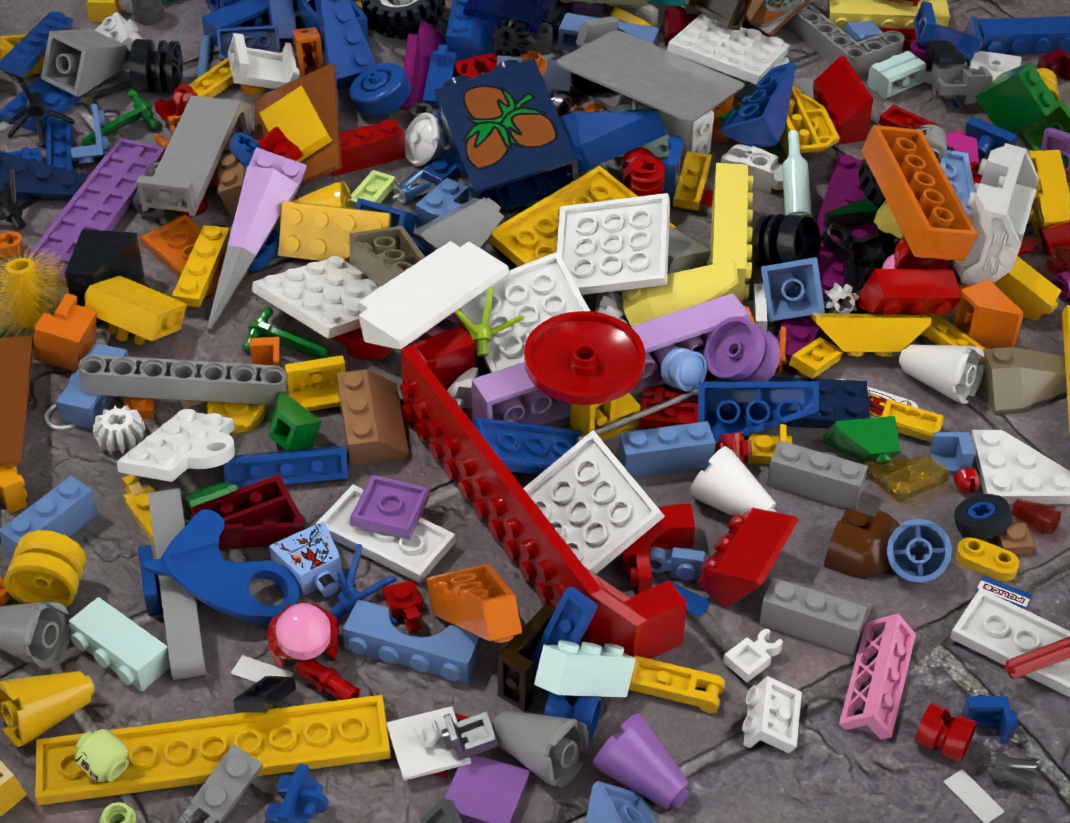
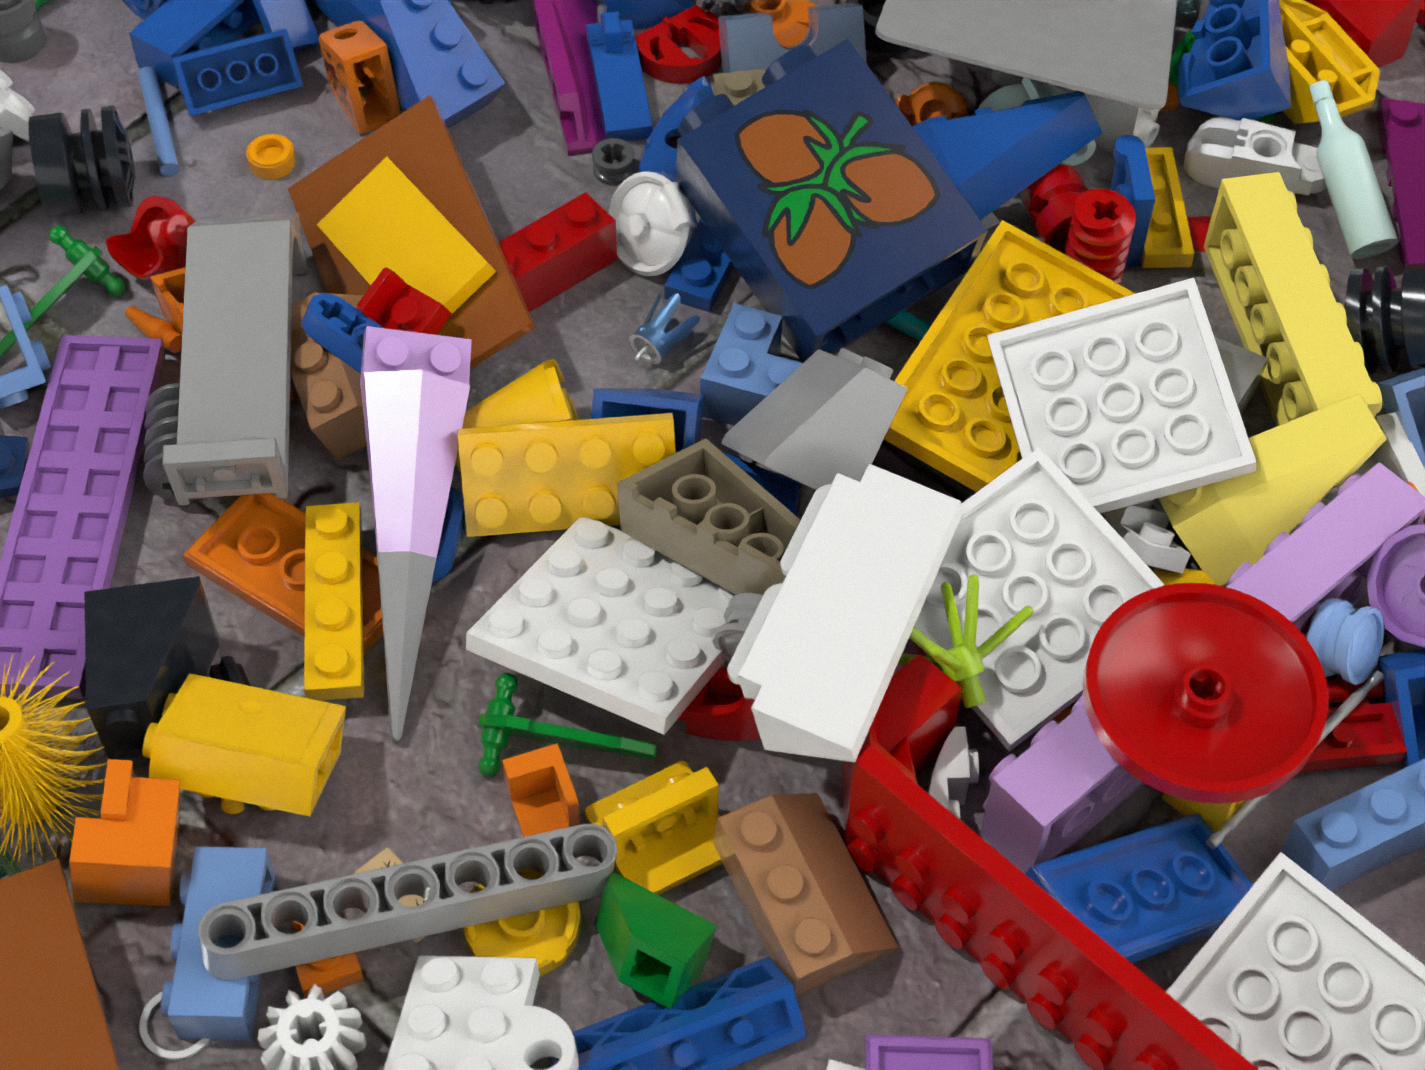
camera: 15 degrees left, 10 degrees up
yellow plate [188,57,234,98] -> none
white panel [228,33,300,89] -> none
yellowish green plate [348,170,396,209] -> none
blue wheel [349,63,411,118] -> none

